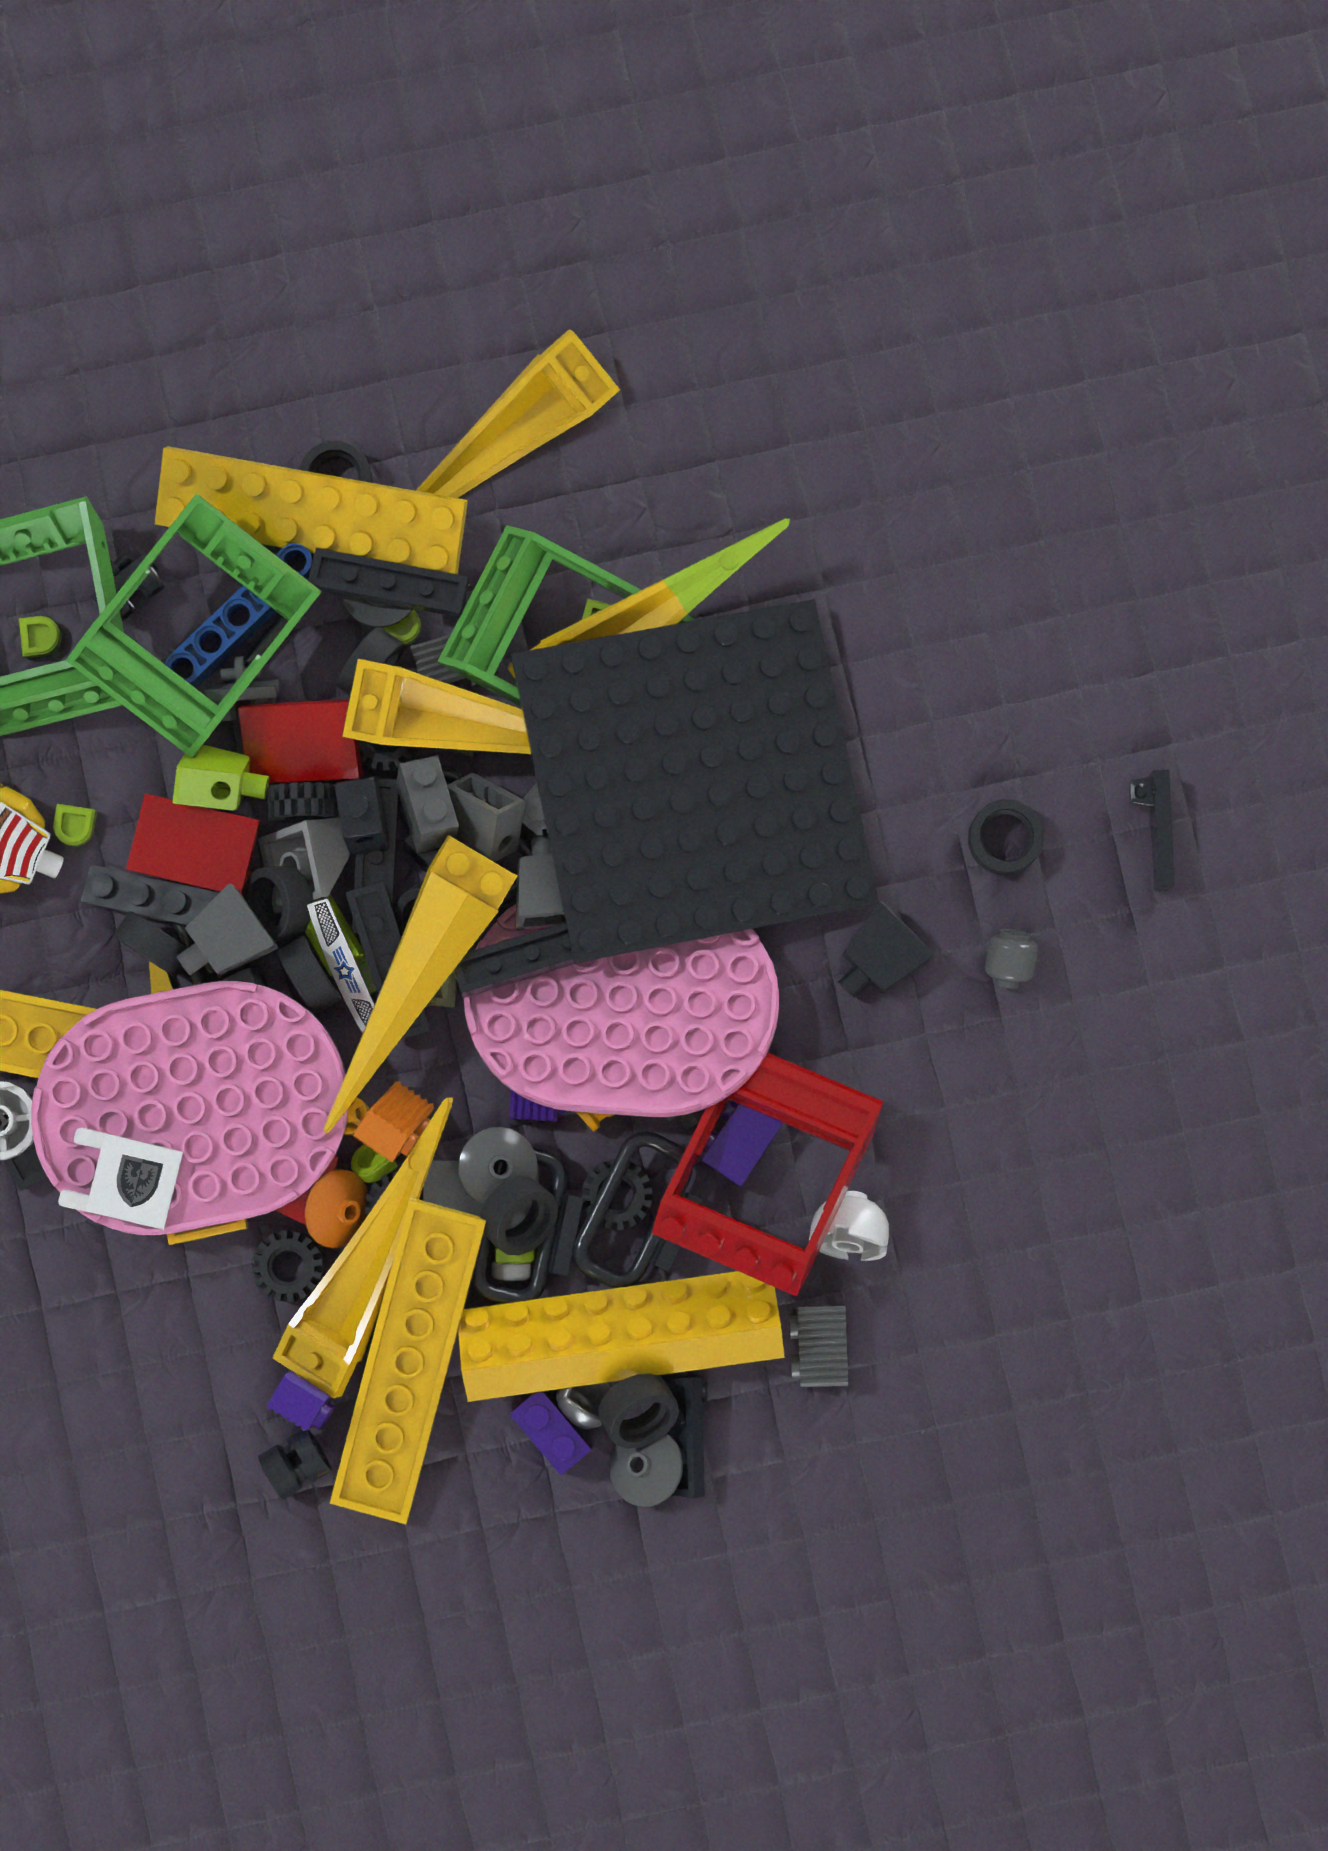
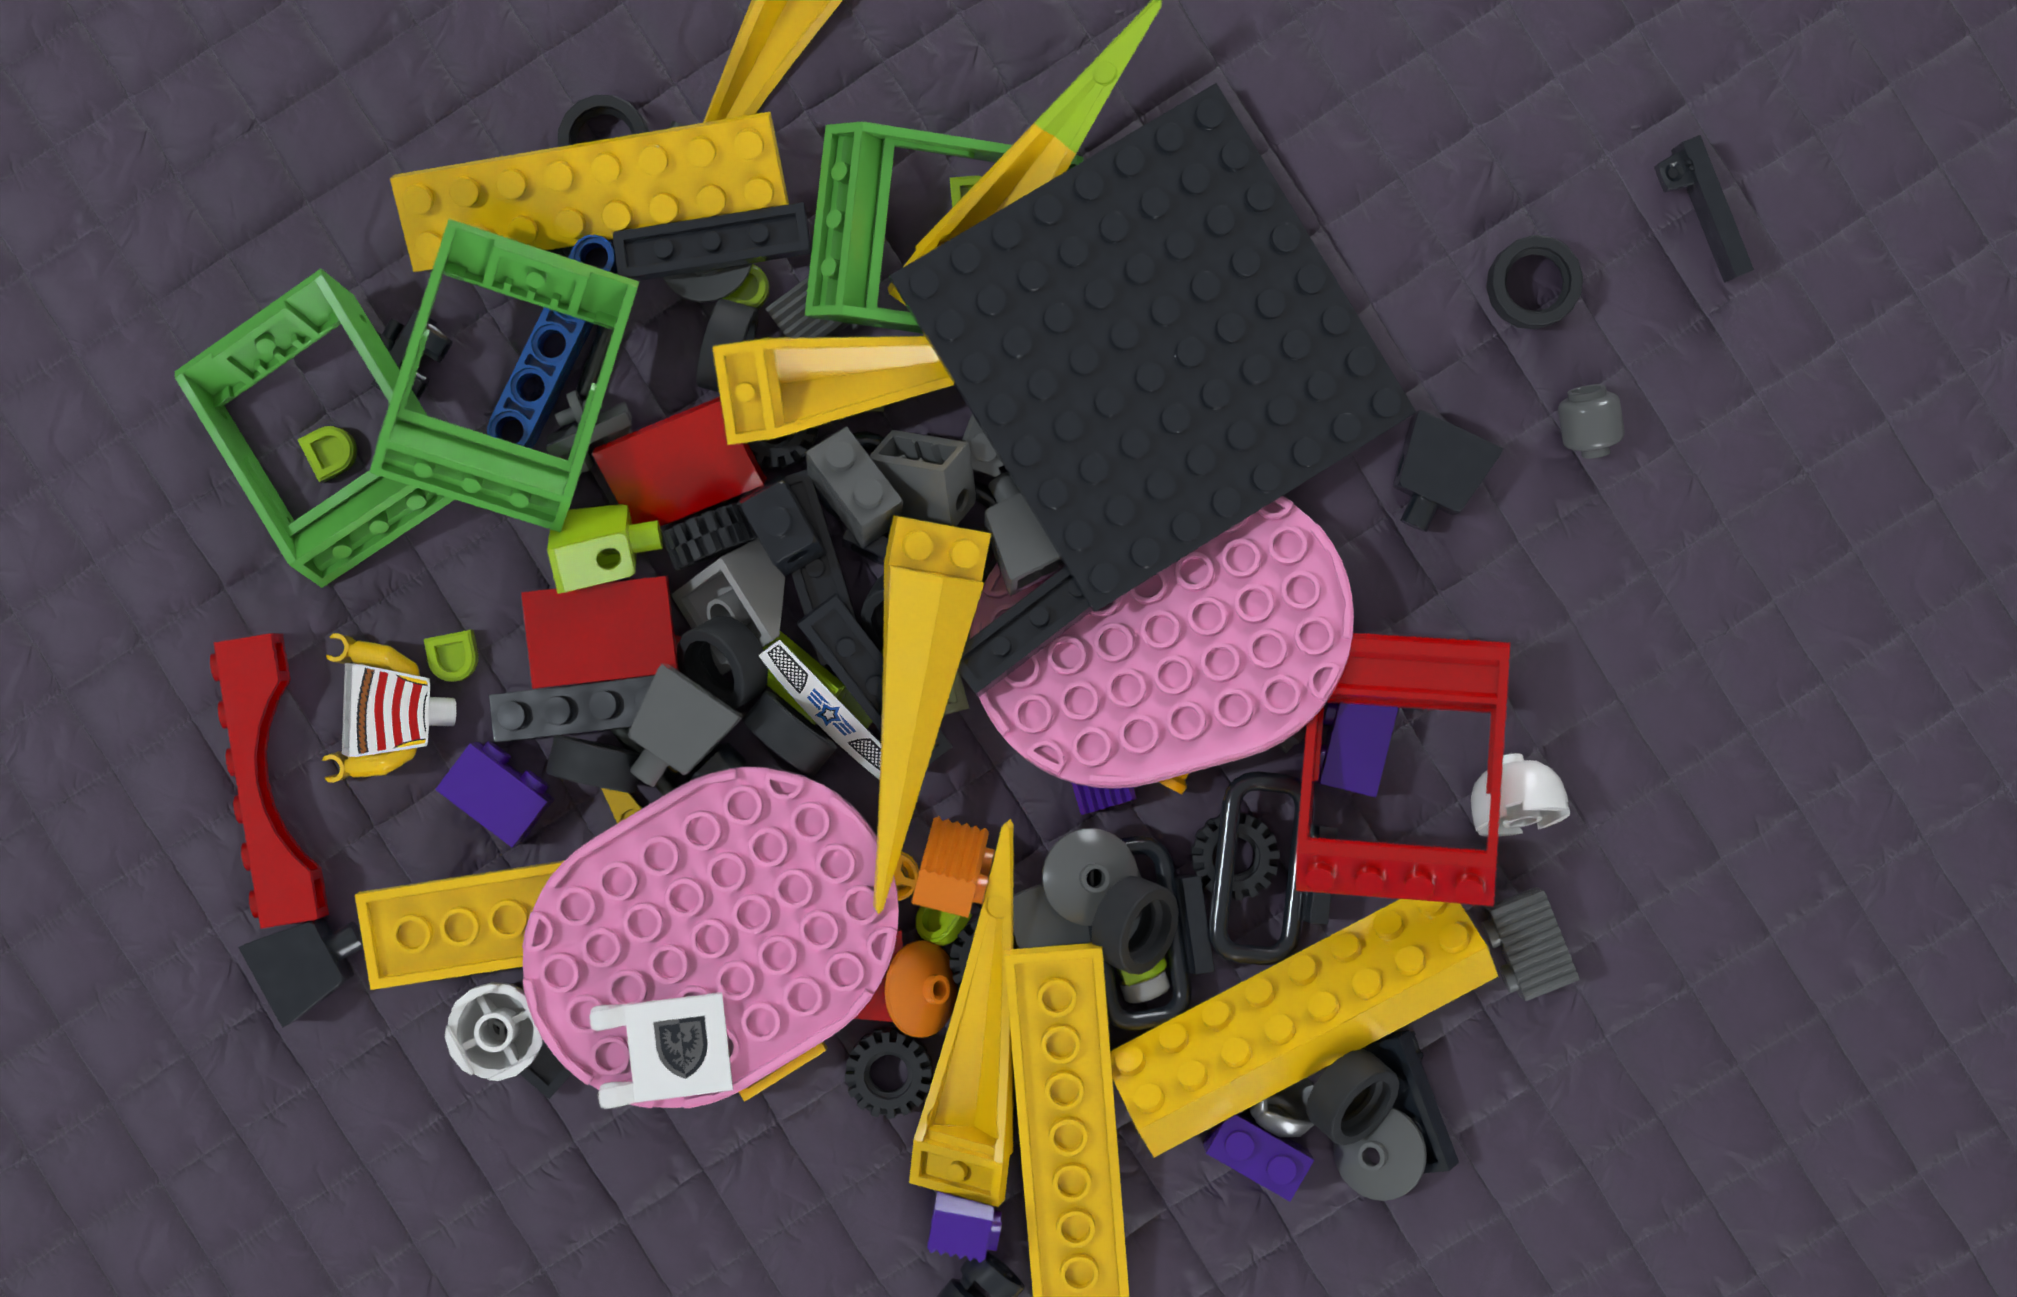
camera: 25 degrees left, 5 degrees up
none -> dark purple brick [435,741,554,848]

